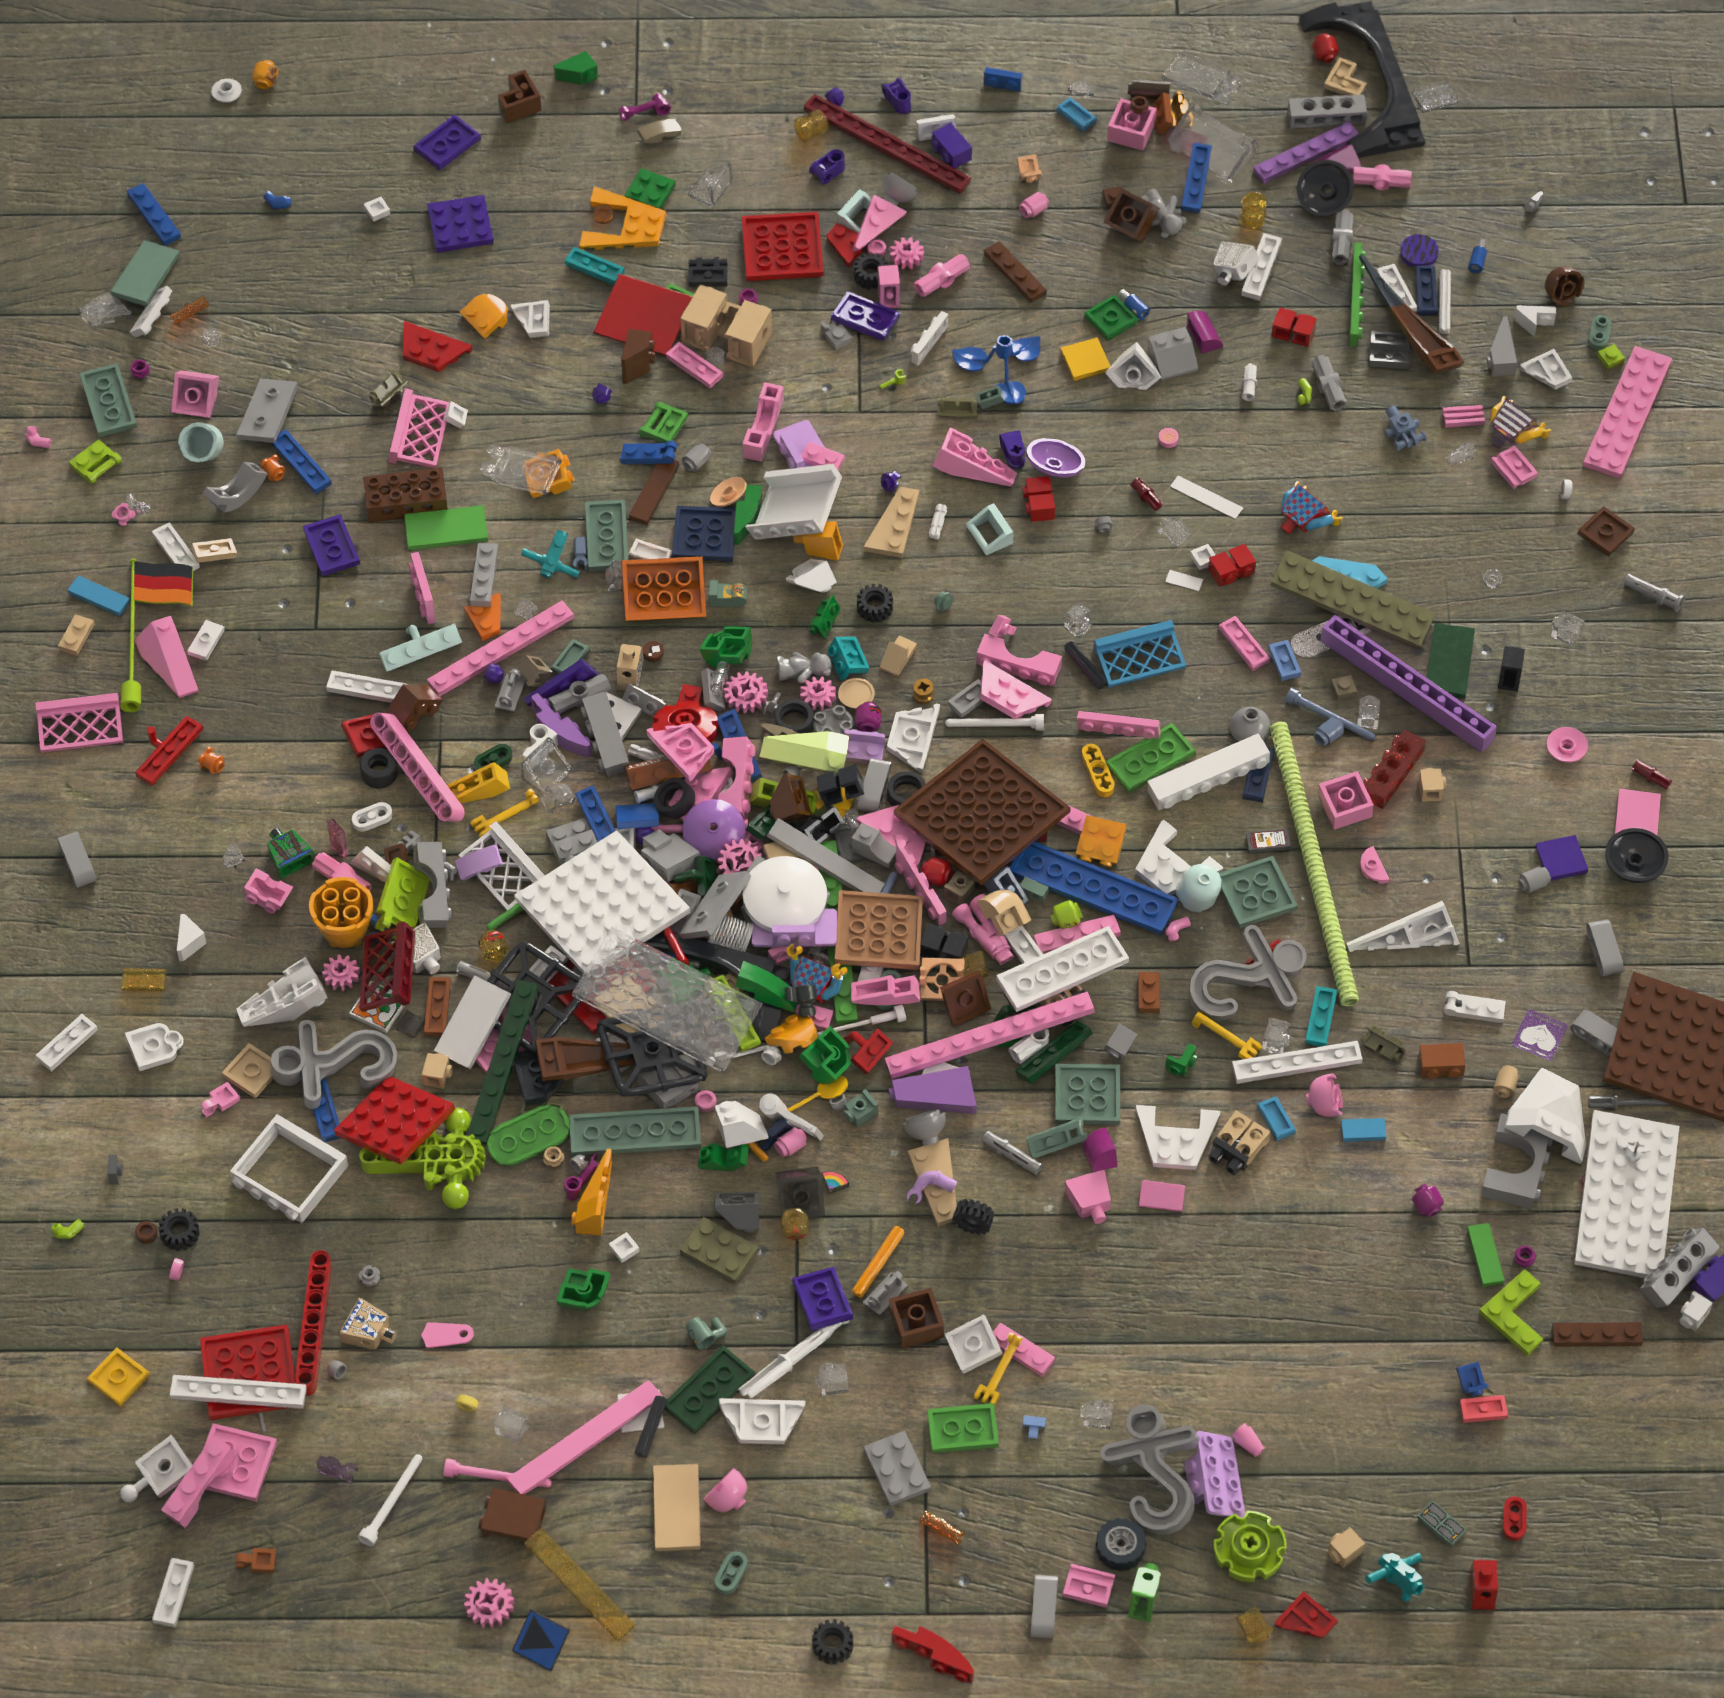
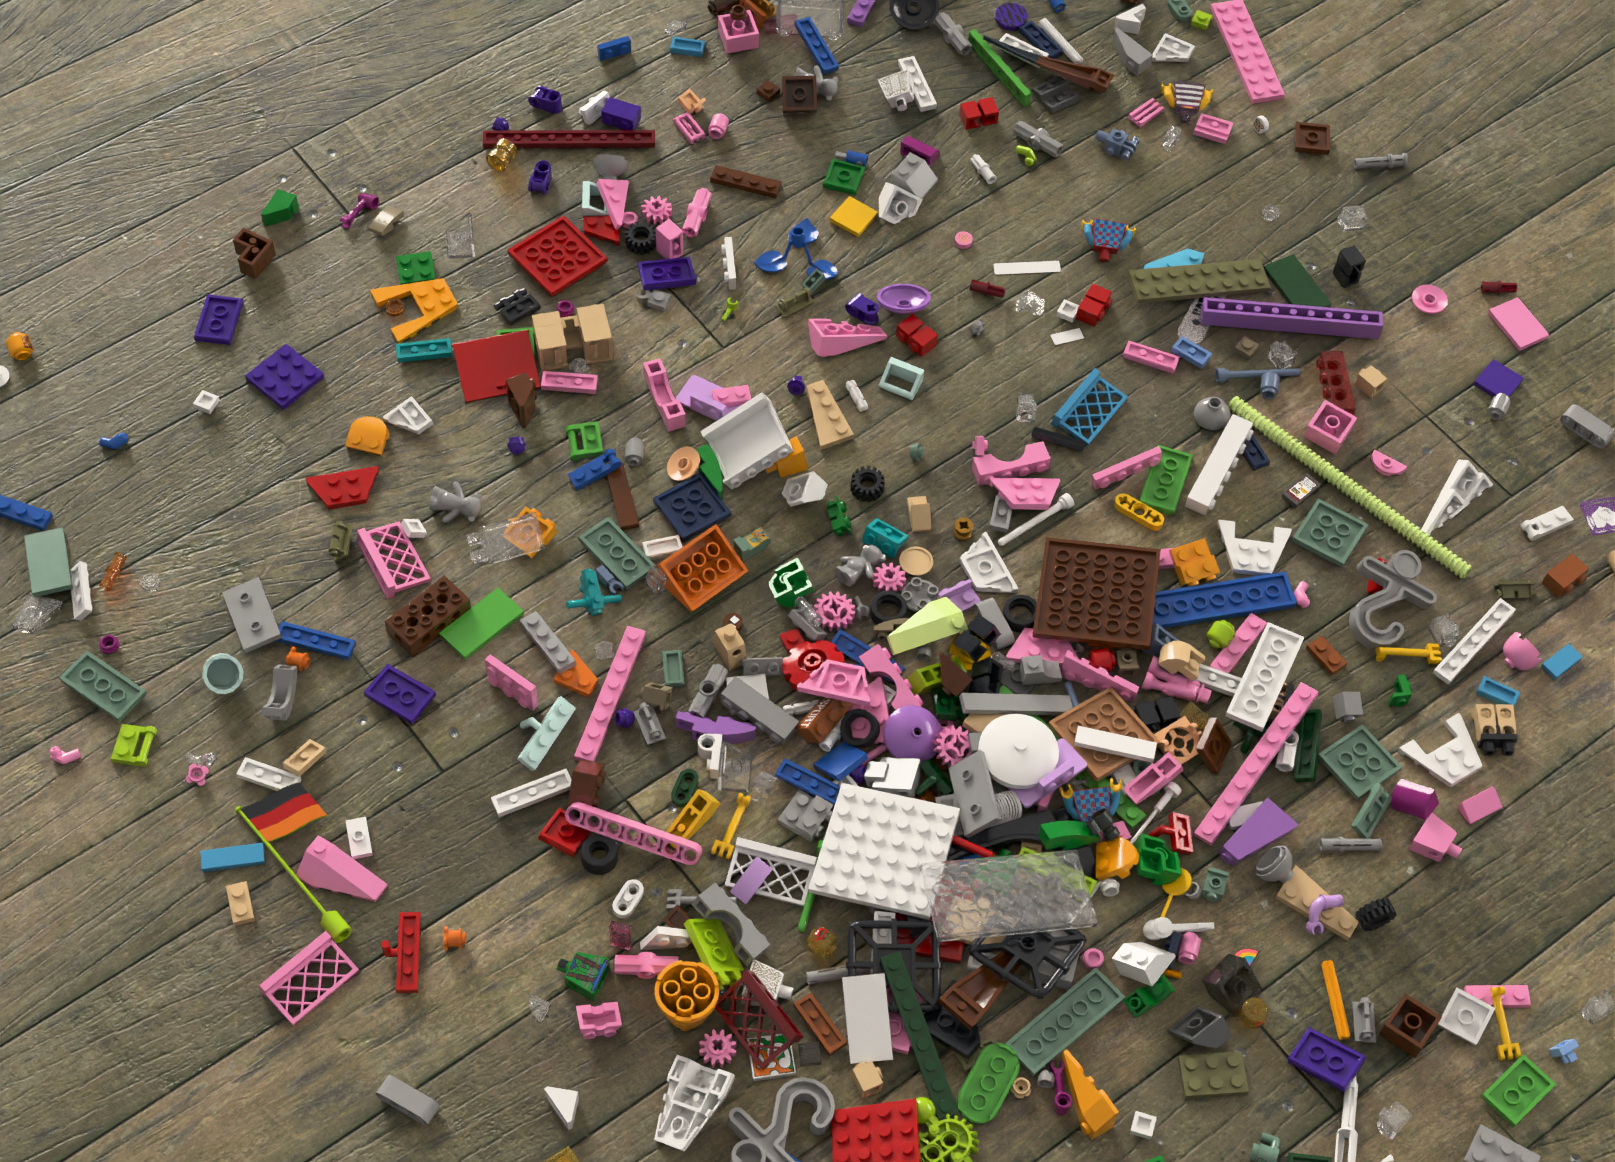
camera: 40 degrees left, 0 degrees up
bright pink slope [171,370,219,418] -> none
dark purple wing [524,659,600,706] -> none
magenta head [855,702,882,732] -> none
sand green piece [1020,877,1049,903] -> none
light aqua cylinder [1176,864,1221,912] -> none
clear yellow wheel [1240,192,1267,228] -> none
teal plate [1305,986,1338,1047] -> none
black dish [1605,828,1669,883] -> none
none -> light grey piece [429,481,481,523]
none -> bright pink tile [673,112,706,144]
none -> white tile [1074,726,1157,763]

